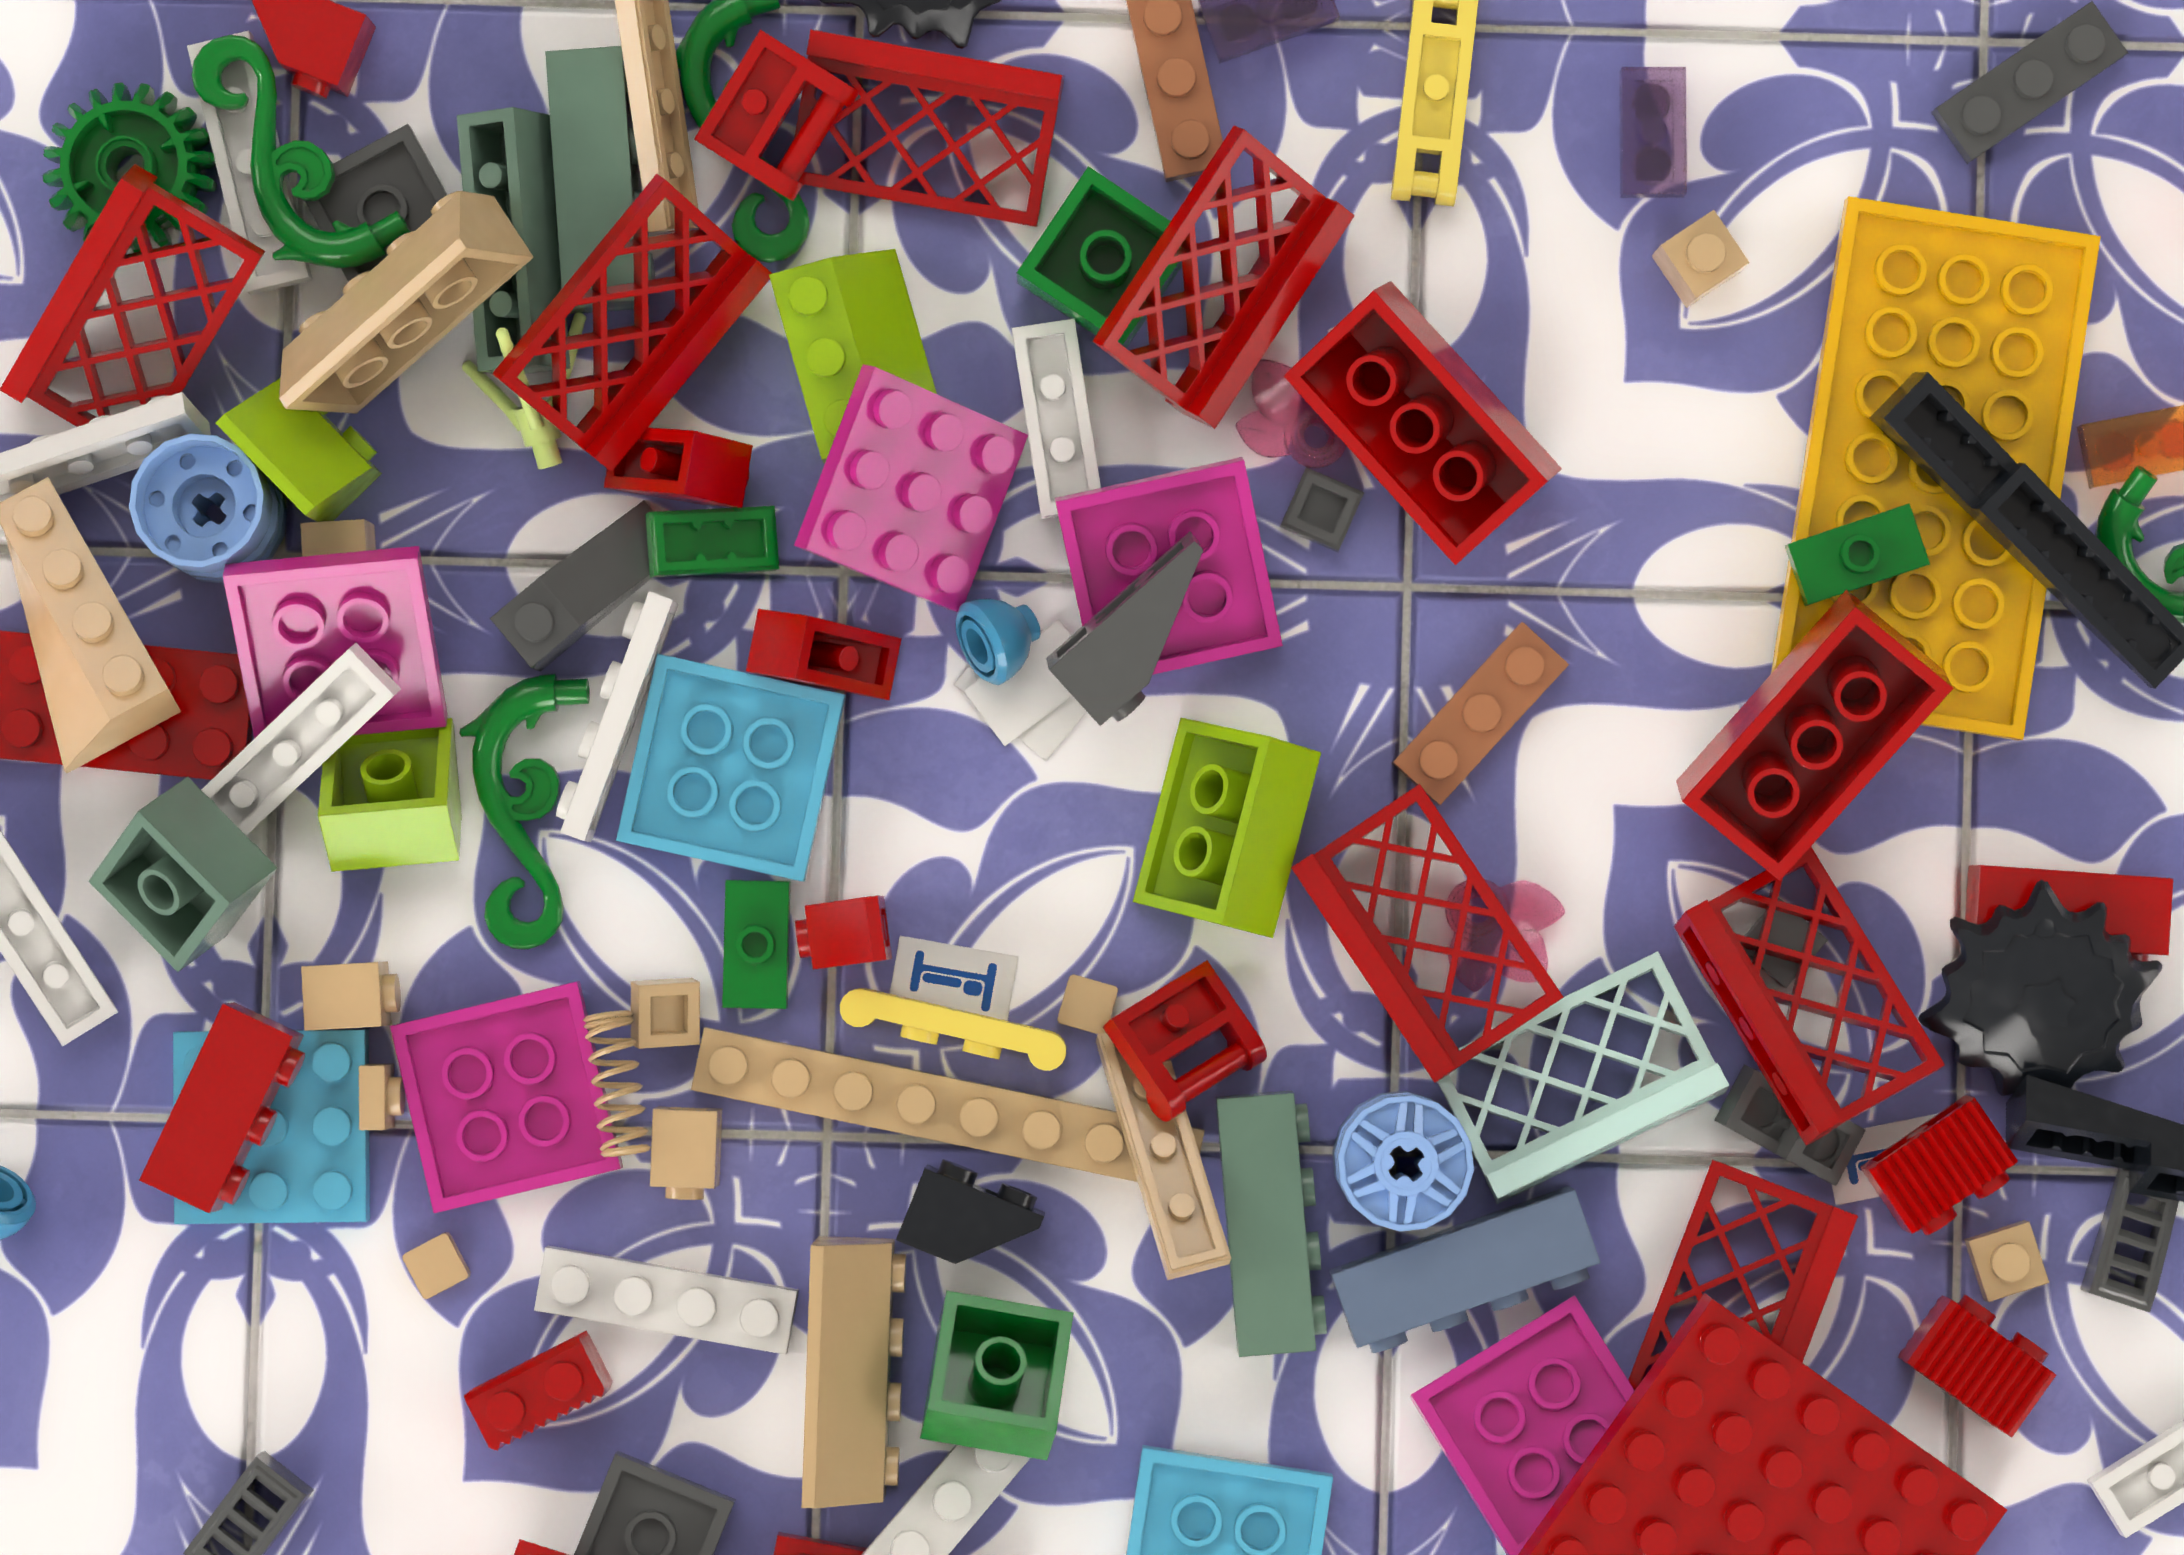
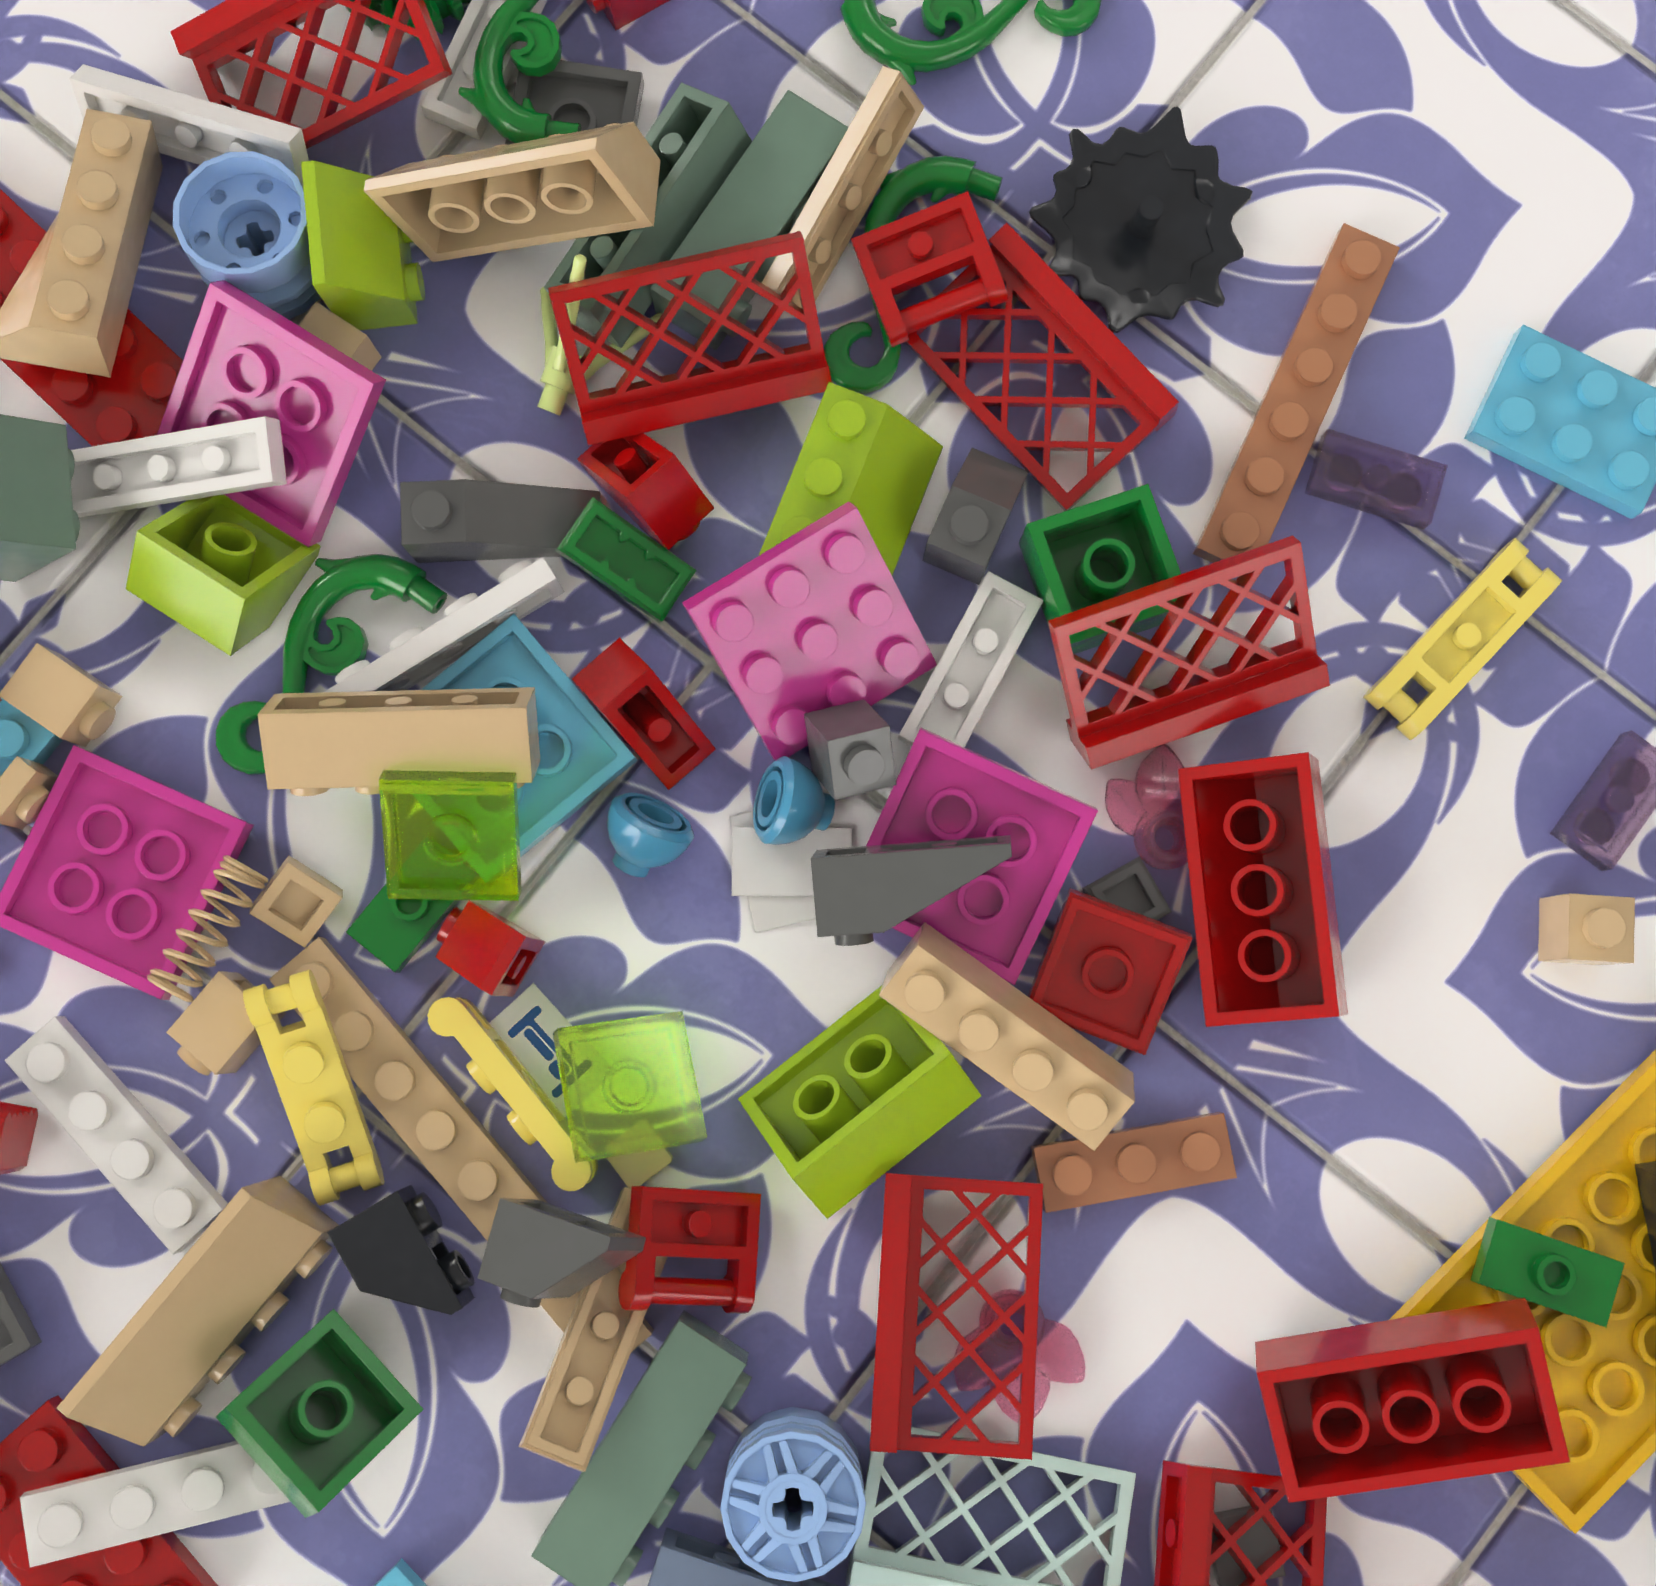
camera: 30 degrees right, 5 degrees down
none -> light yellow plate [243,969,384,1206]
none -> tan brick [257,687,541,796]
none -> clear neon green tile [379,770,522,901]
none -> dark grey slope [478,1198,646,1308]
none -> clear neon green tile [553,1011,707,1163]
none -> dark azure brick [607,793,694,877]
none -> dark grey brick [804,699,897,800]
none -> tan brick [879,922,1135,1151]
none -> dark grey slope [922,447,1029,585]
none -> red tile [1027,888,1193,1055]

